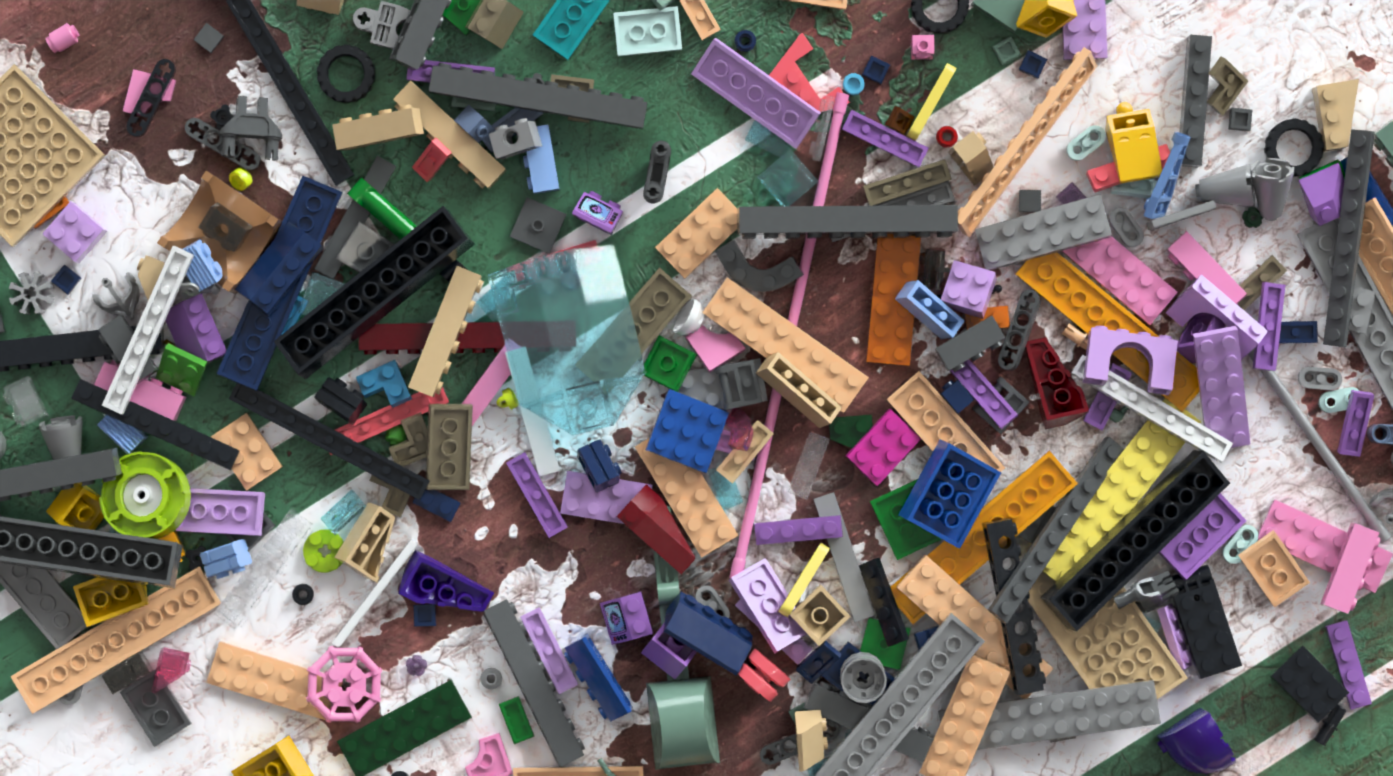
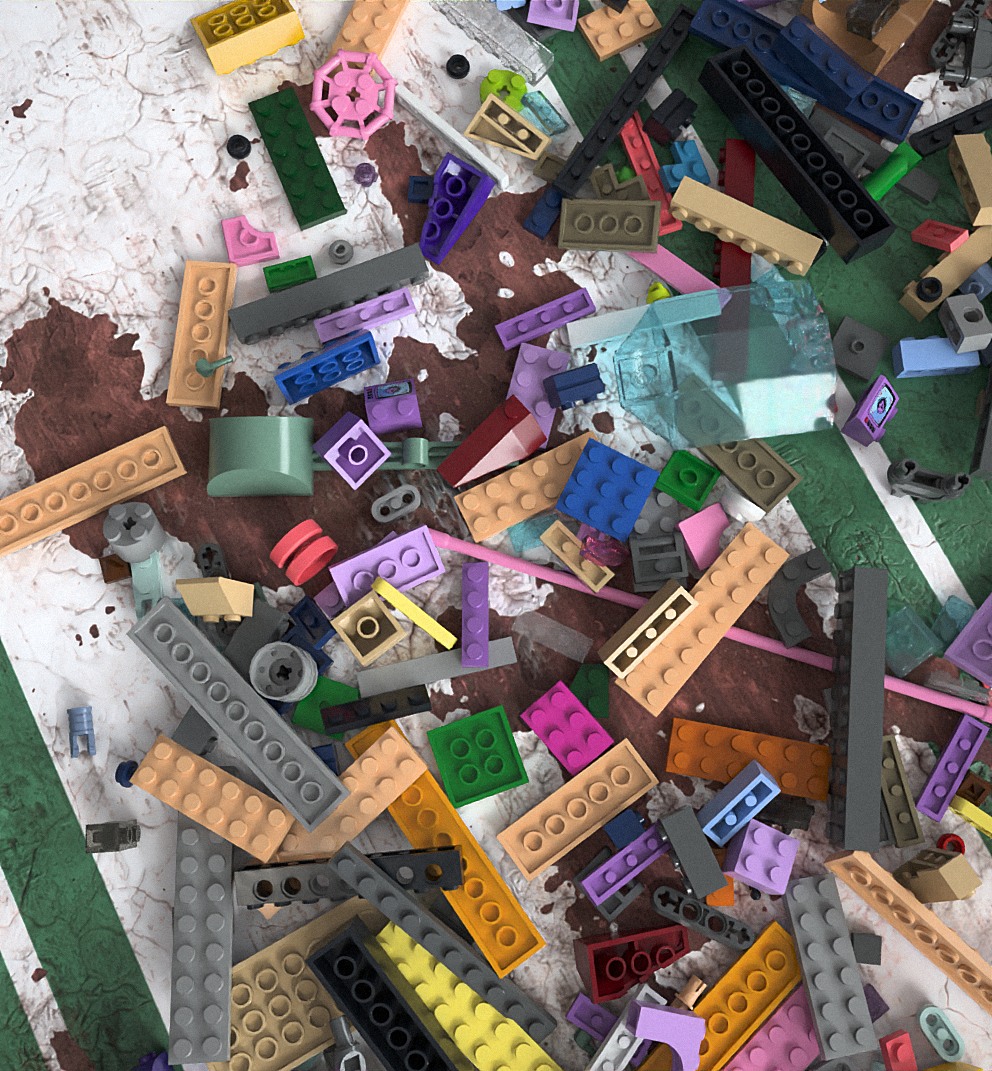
camera: 95 degrees right, 10 degrees down
neon yellow tile [229,167,253,191] -> none
light nougat plate [655,188,737,279] -> none
dark blue slope [664,592,753,675] -> none
blue slope [898,439,1001,549] -> none
none -> black plate [916,277,942,303]

